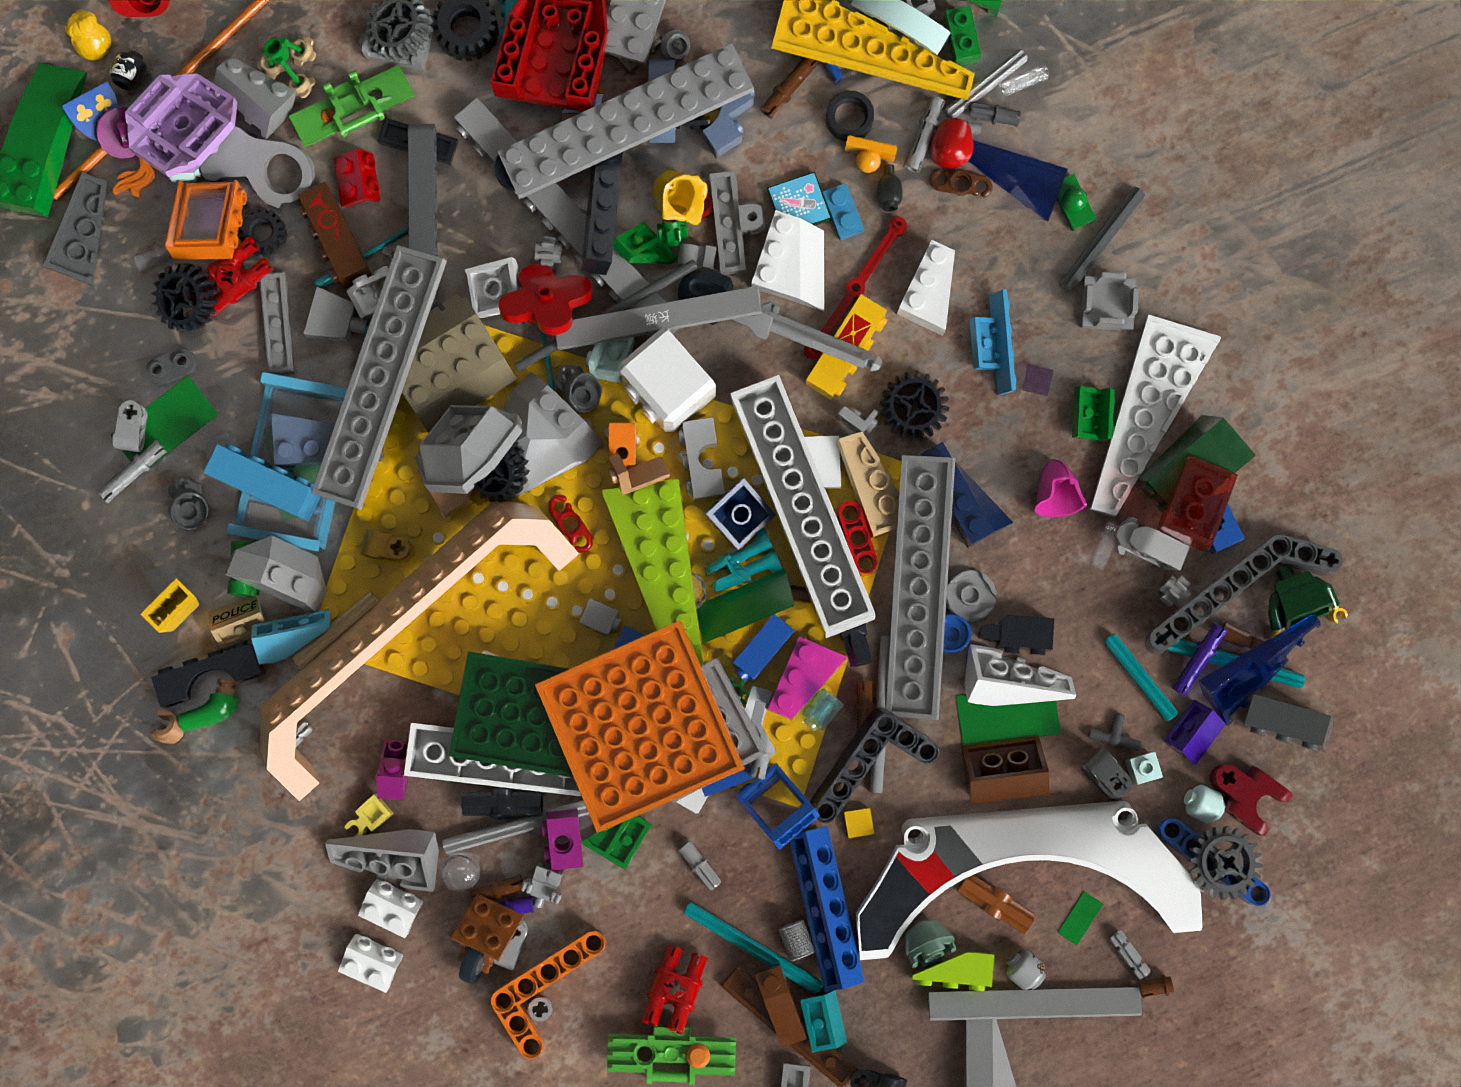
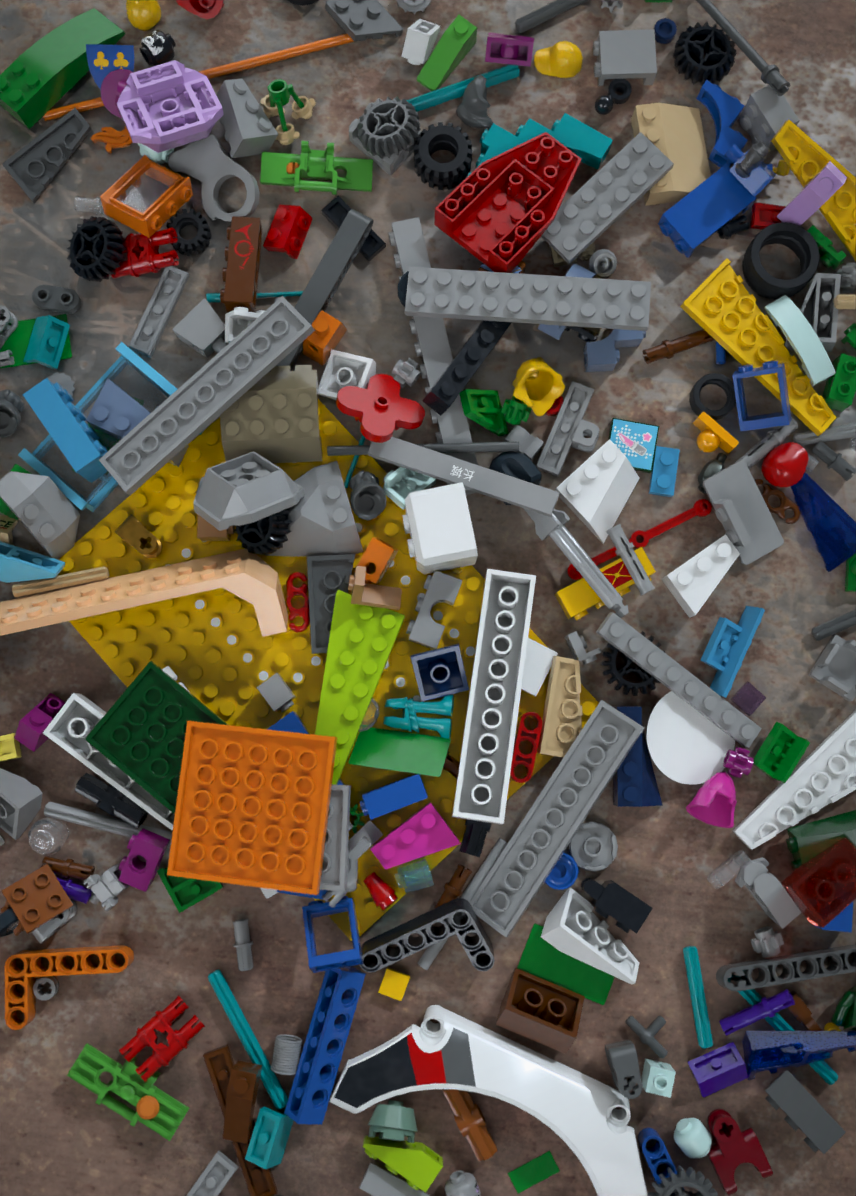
camera: 30 degrees right, 0 degrees up
none -> teal panel [24,315,70,369]
none -> orange torso [303,310,347,366]
none -> dark grey wing [307,554,355,654]
none -> red cone [363,872,398,911]
none -> light grey plate [596,612,762,748]
none -> light grey pin [606,524,655,596]
none -> white sticker [646,691,735,785]
none -> light grey bracket [703,461,784,565]
none -> magenta gear [723,747,754,778]
none -> blue window [732,361,792,432]

